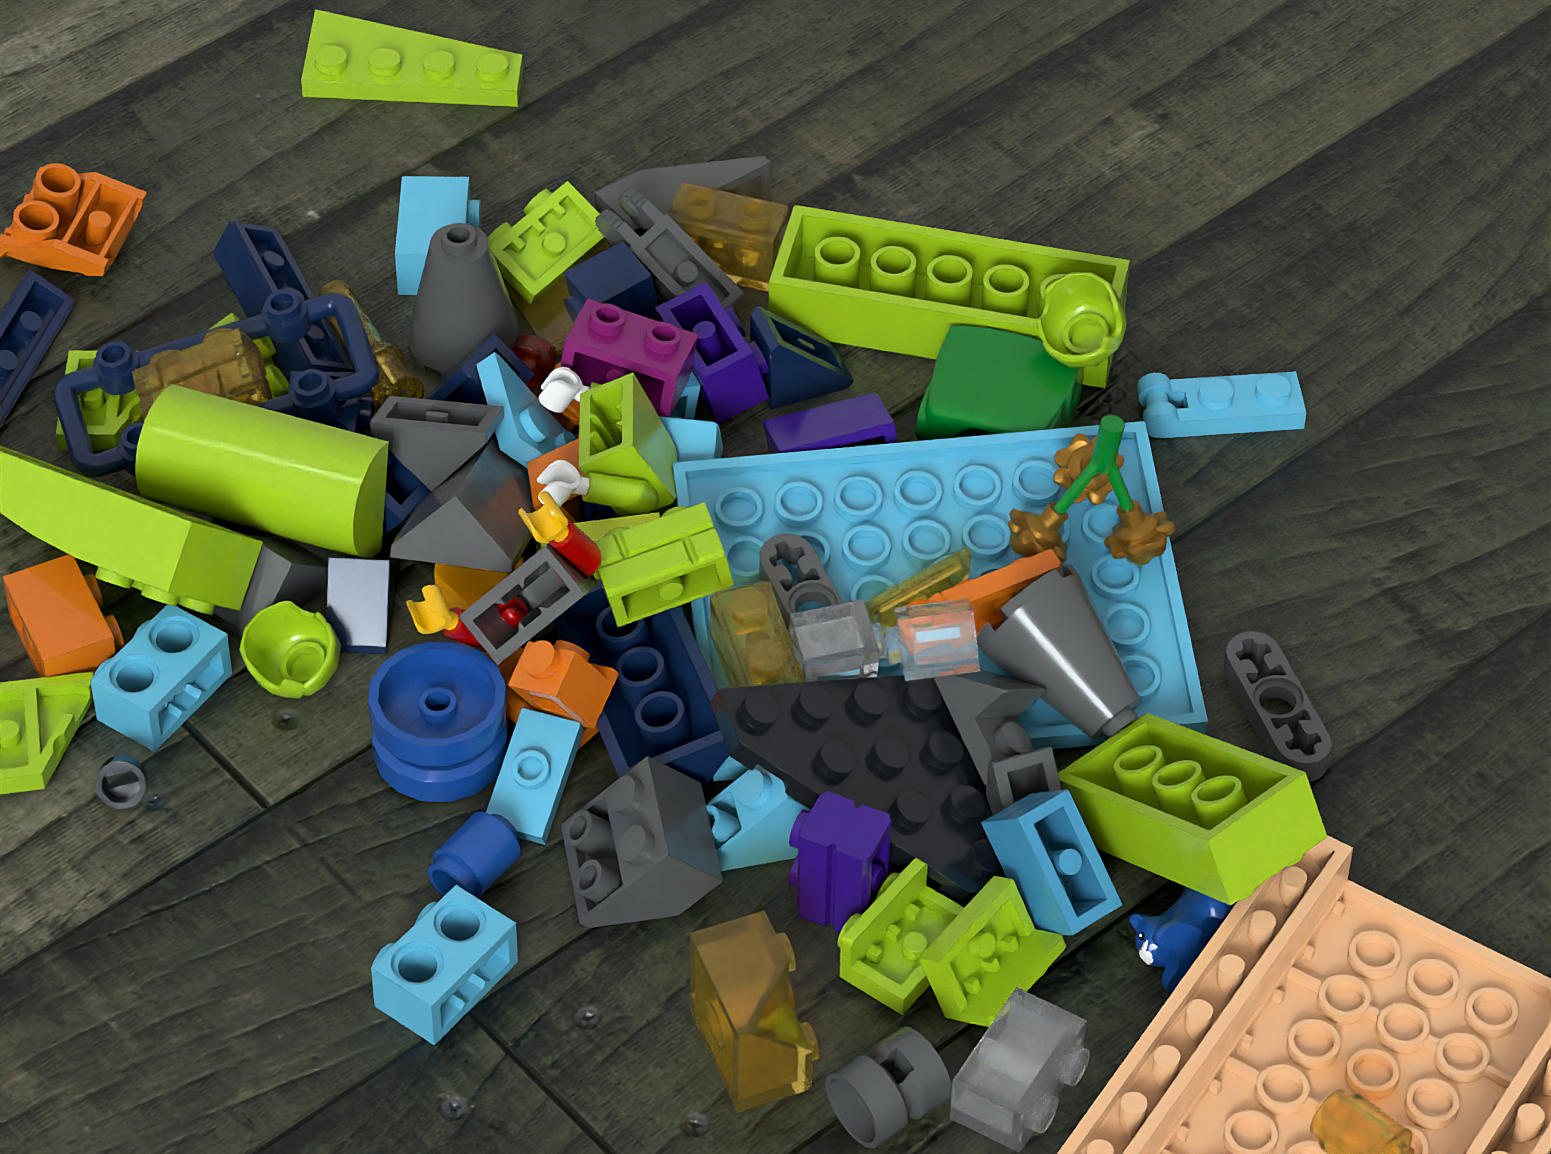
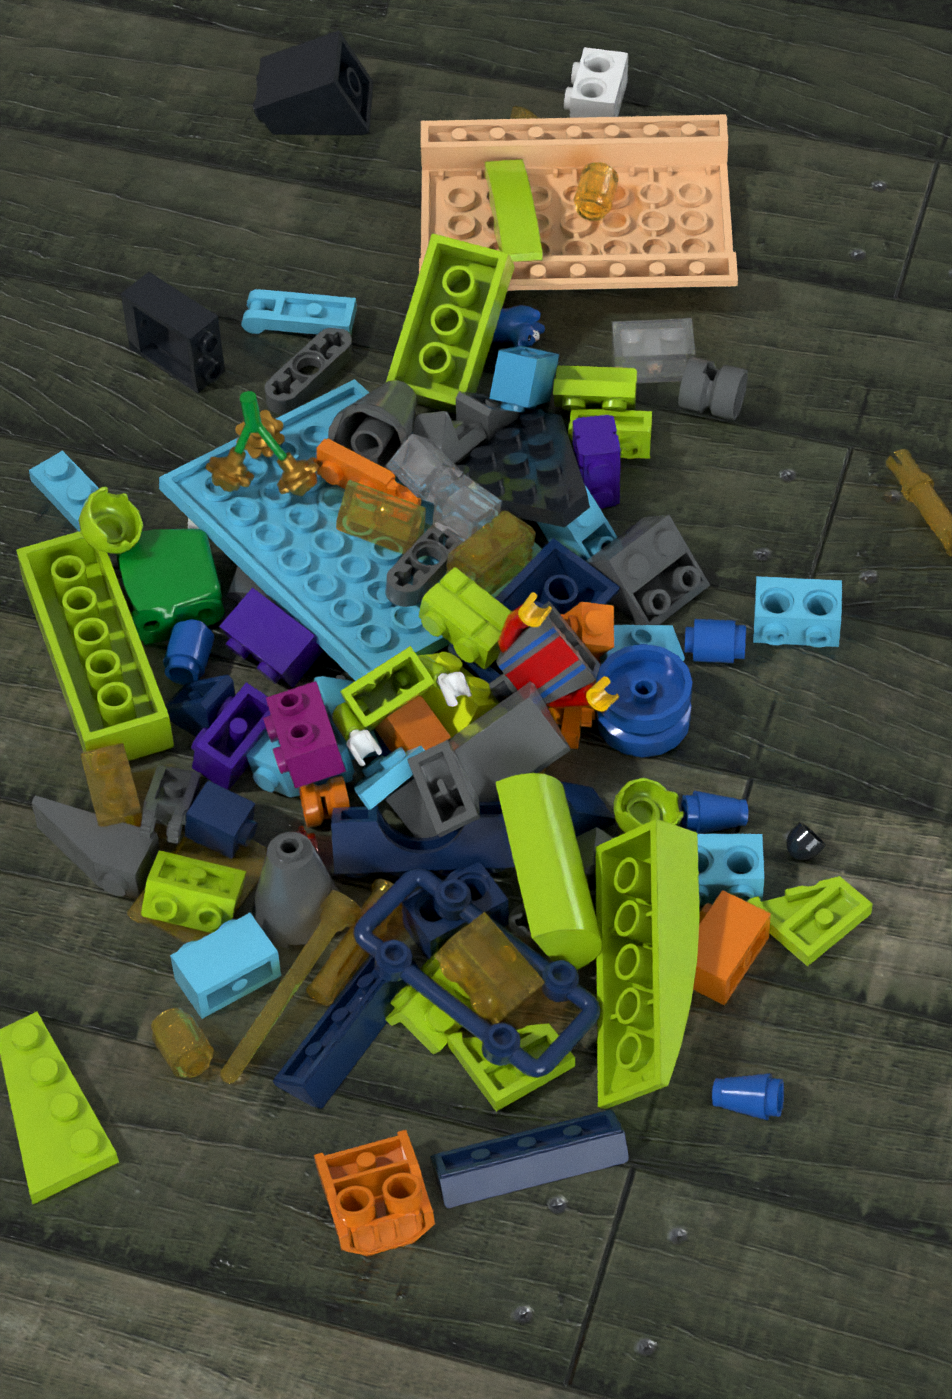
camera: 120 degrees left, 5 degrees up
clear yellow slope [690,910,820,1112] -> none
none -> black window [121,272,225,394]
none -> clear yellow brick [151,1008,214,1078]
none -> blue brick [163,619,214,685]
none -> clear yellow piece [220,890,361,1084]
none -> medium azure plate [241,289,357,335]
none -> lime slope [485,159,543,262]
none -> blue cone [680,791,748,834]

